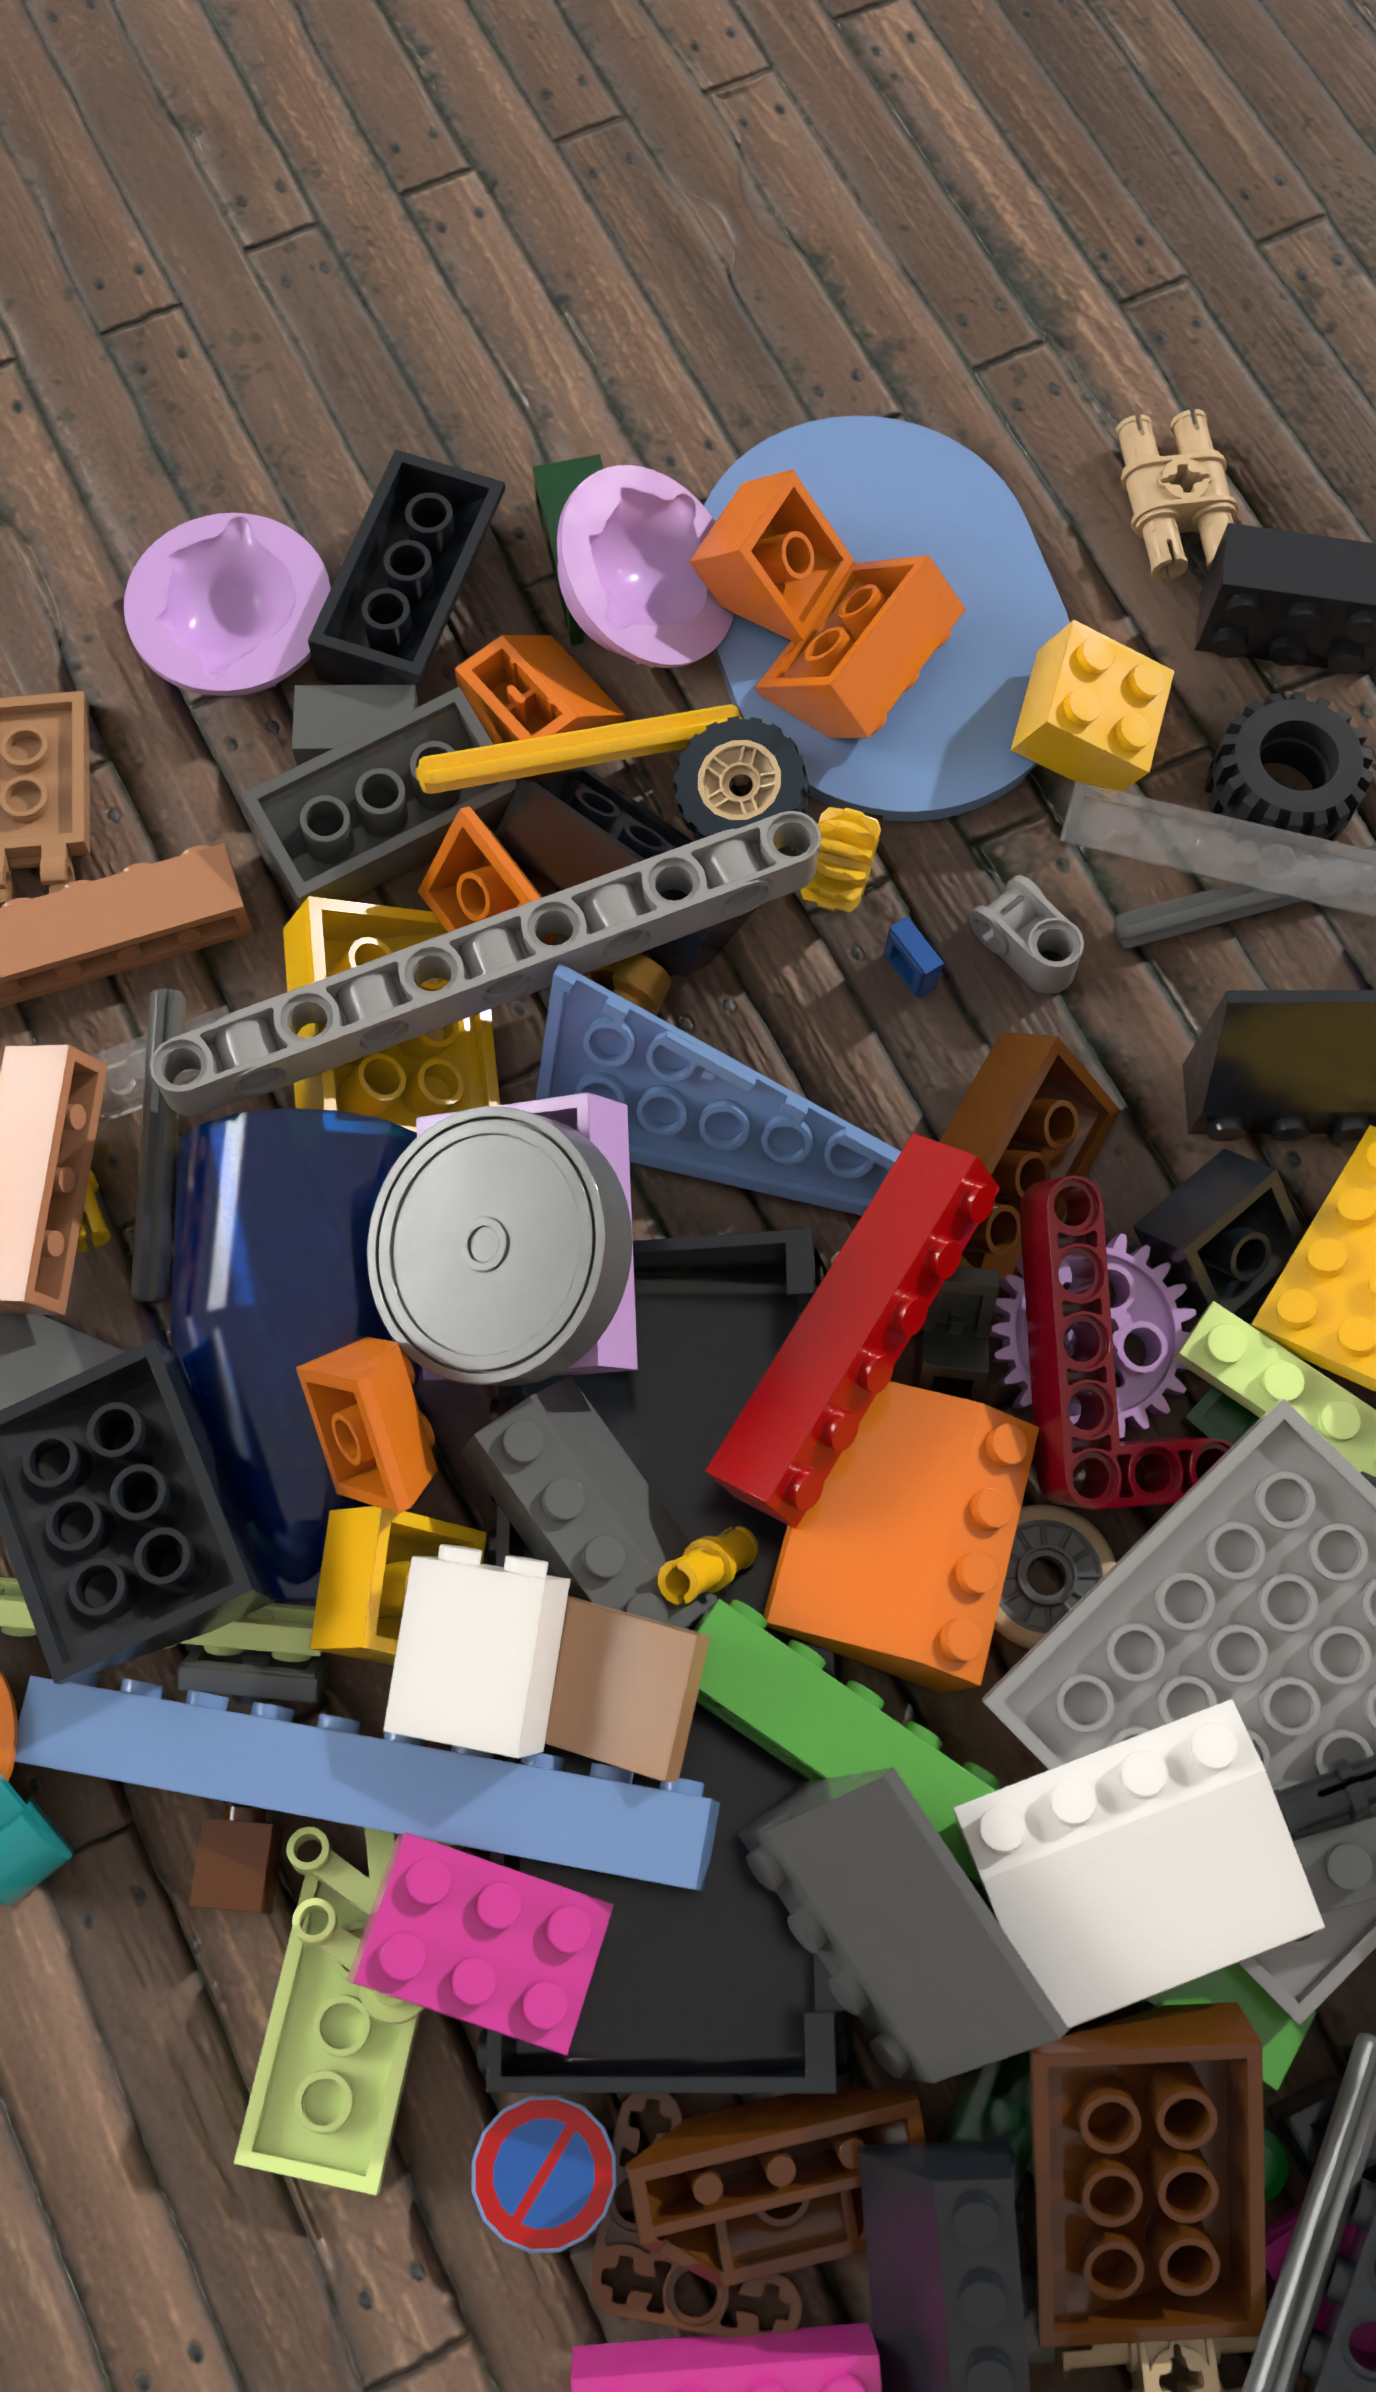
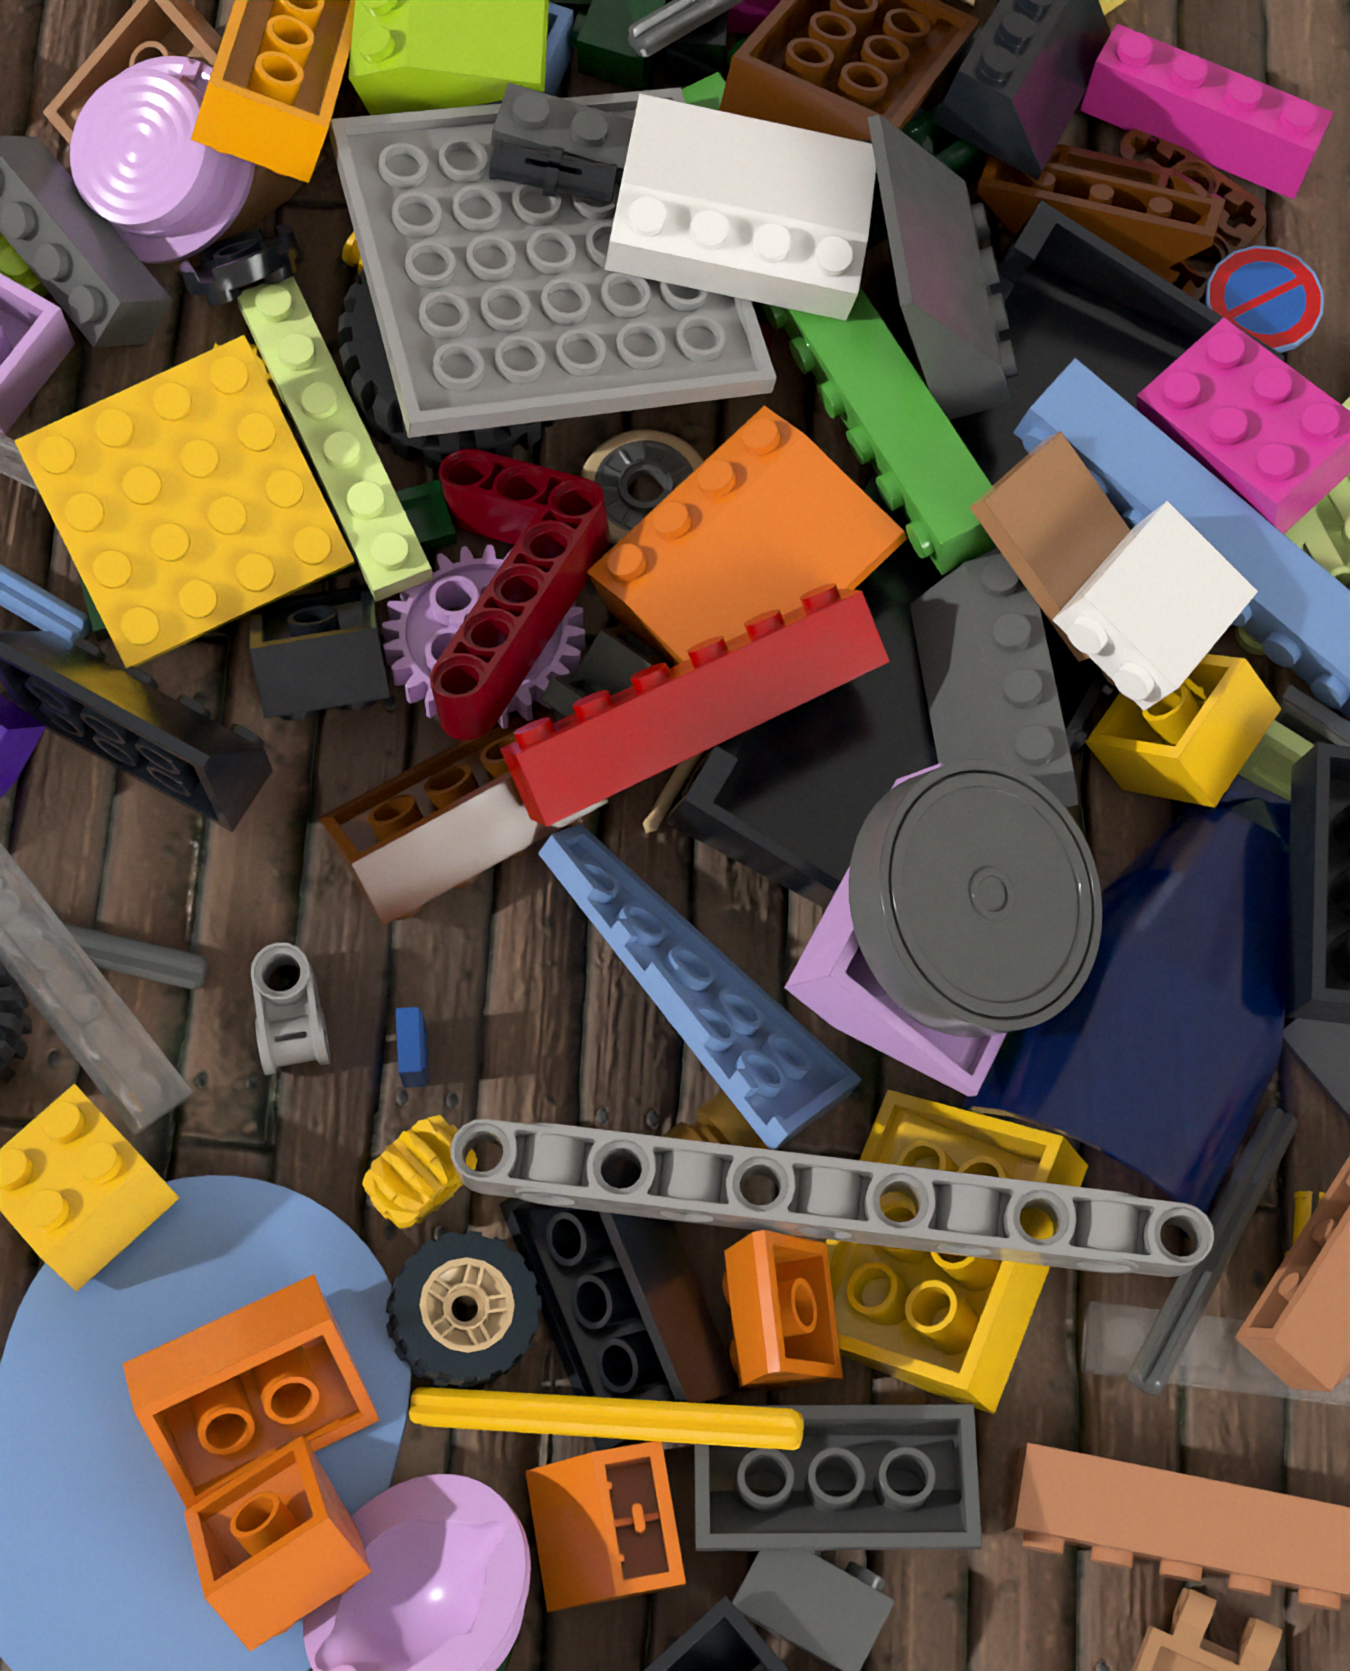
camera: 150 degrees left, 0 degrees up
orange slope [296,1337,438,1514] -> none
yellow pin [657,1526,759,1605] -> none

